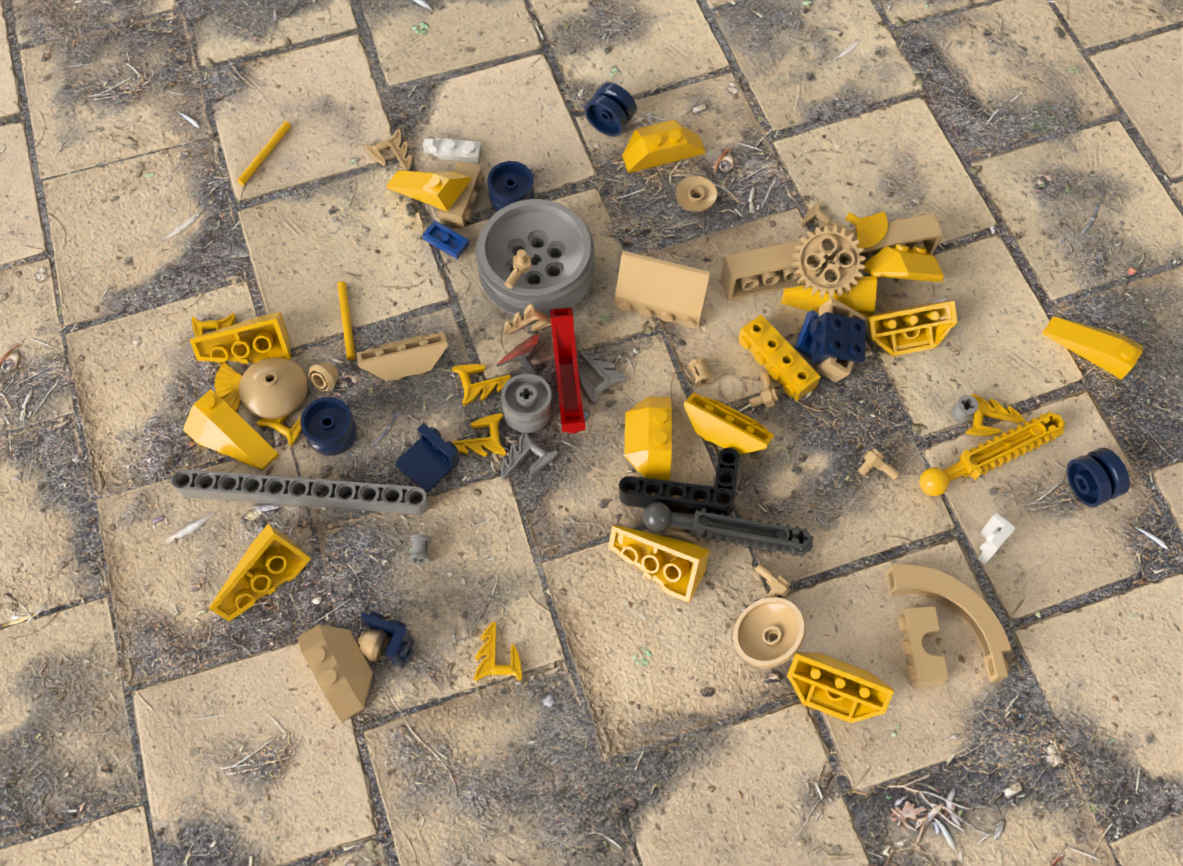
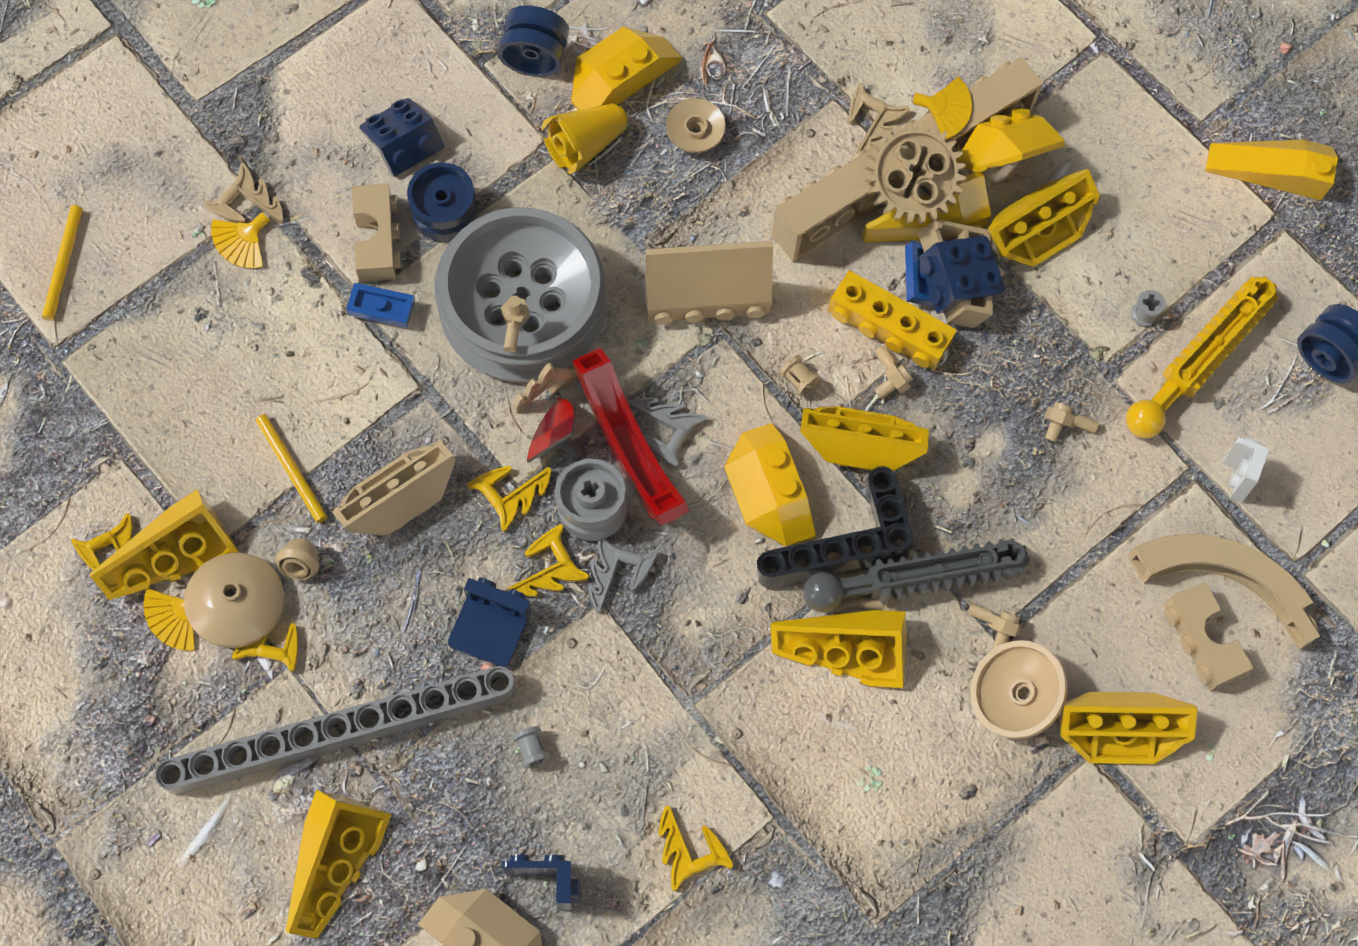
camera: 25 degrees left, 5 degrees up
yellow wedge [183,389,279,471] -> none
dark blue wheel [300,397,357,456] -> none
tan cone [358,628,389,661] -> none
yellow wedge [386,171,471,212] -> none
white hinge [423,138,481,163] -> none
yellow piece [966,394,1025,436] -> none
none -> yellow hand [211,212,270,269]
none -> dark blue bracket [359,98,445,177]
none -> yellow cone [542,103,628,174]

